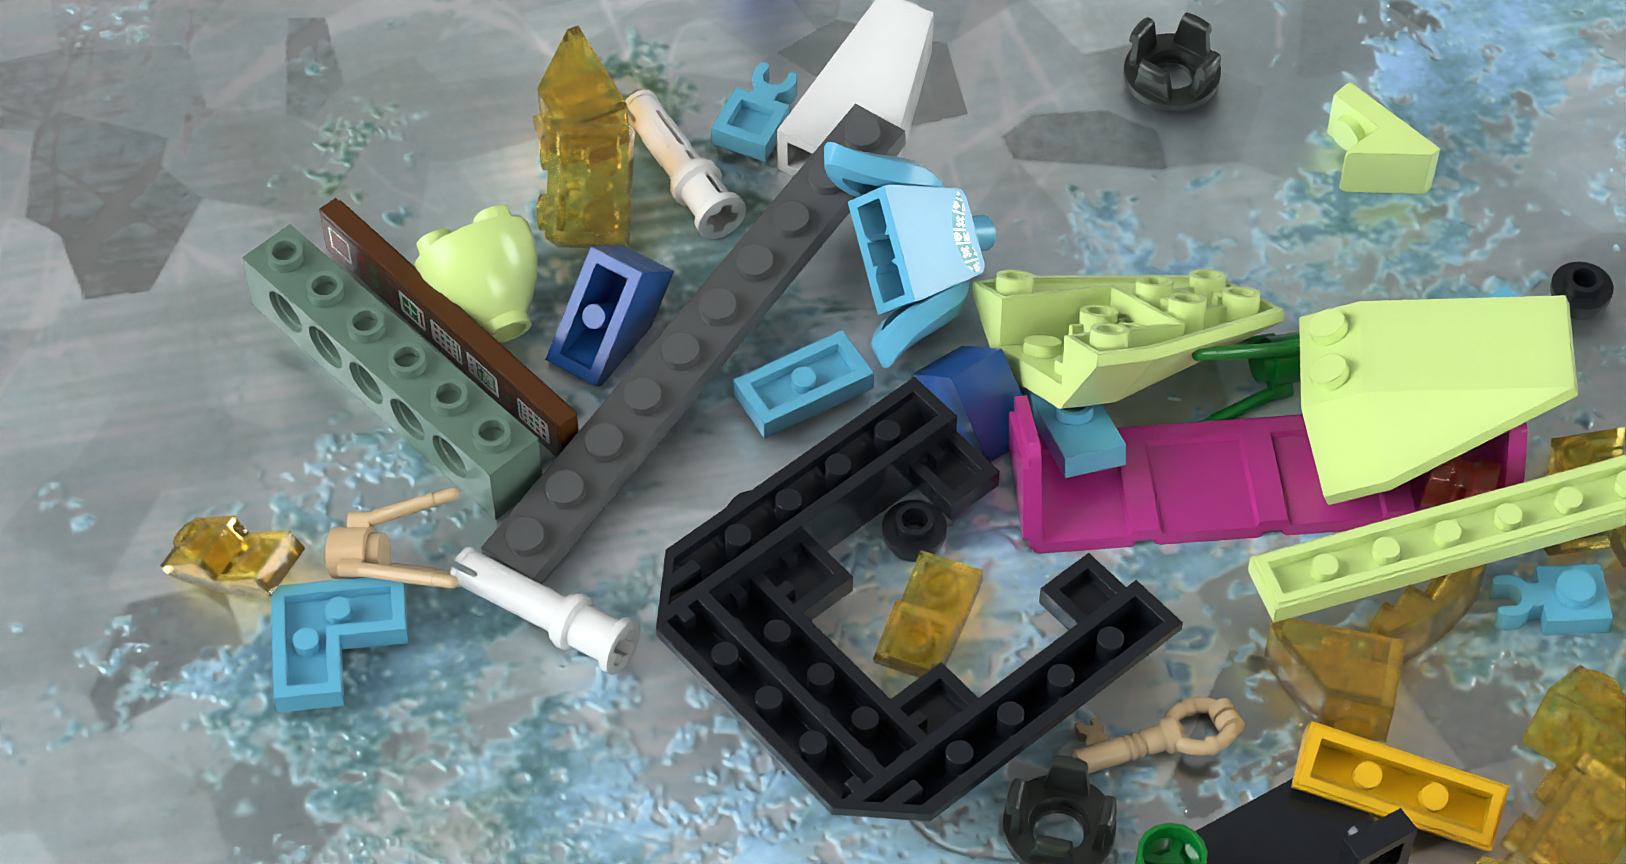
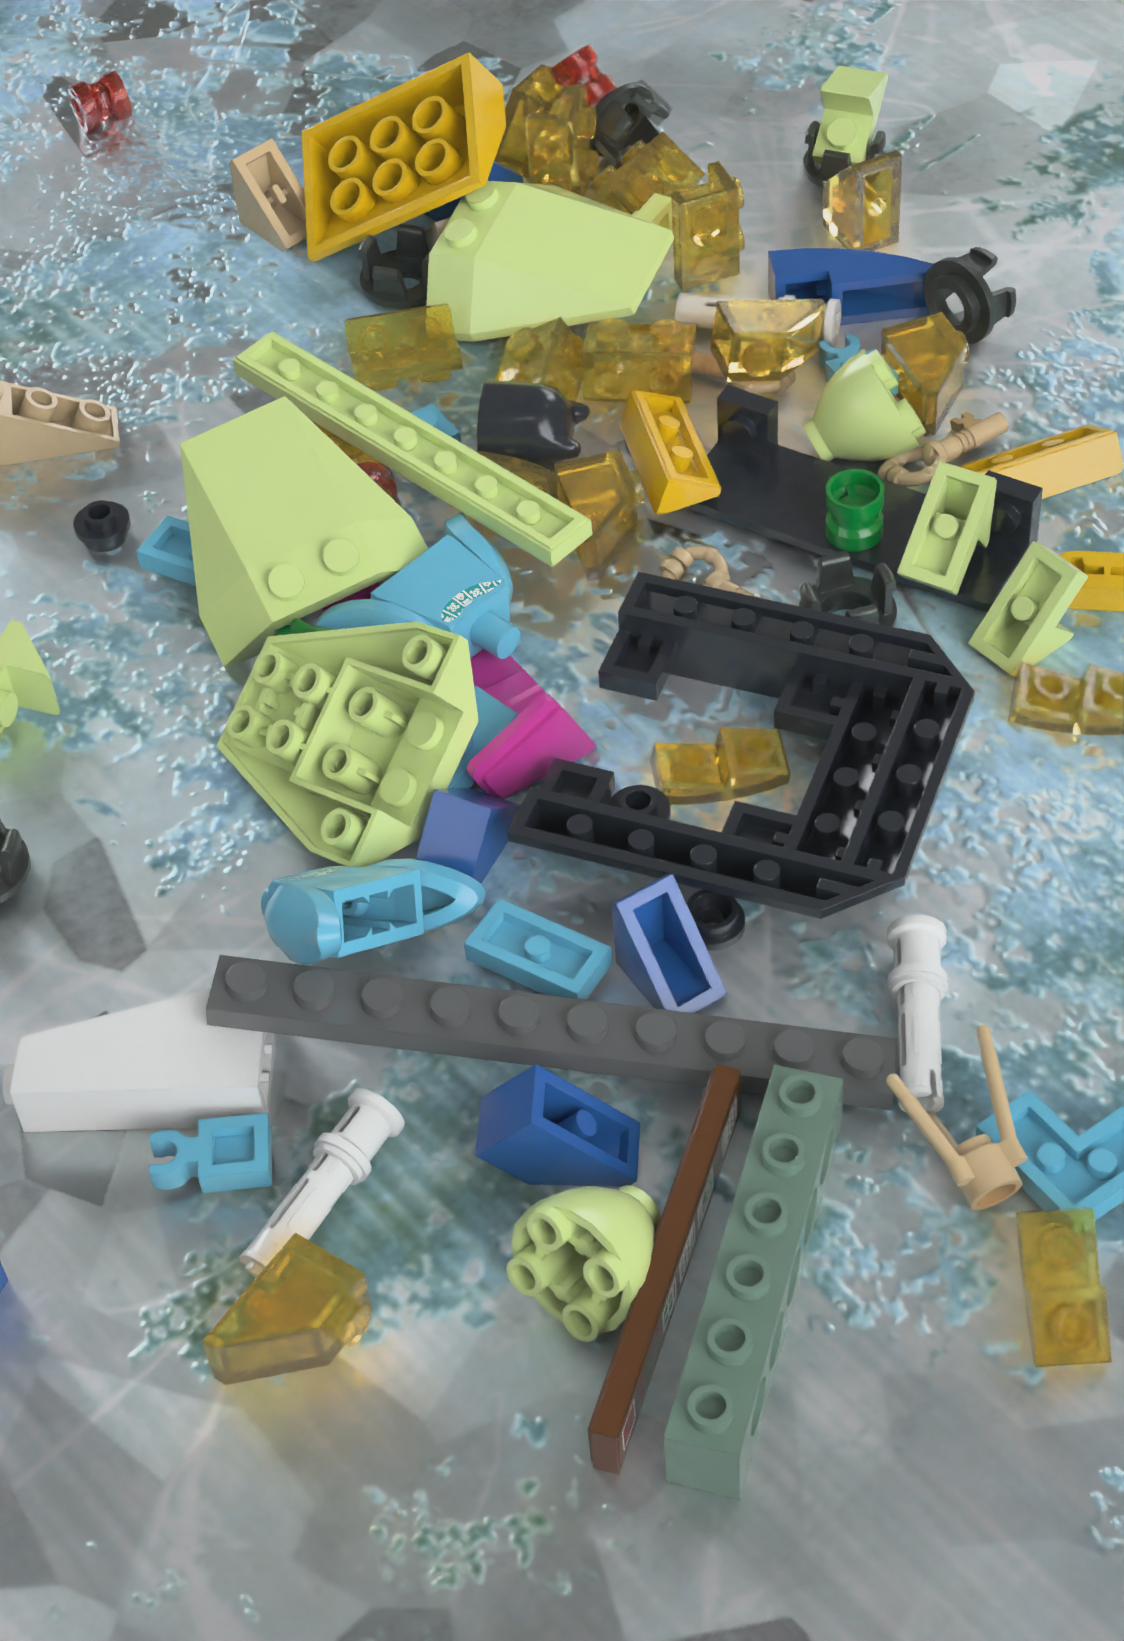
camera: 115 degrees left, 5 degrees down
clear yellow bracket [537,117,635,248] -> none
none -> medium azure torso [315,513,521,659]
none -> black piece [477,380,590,473]
none -> blue slope [611,874,727,1013]

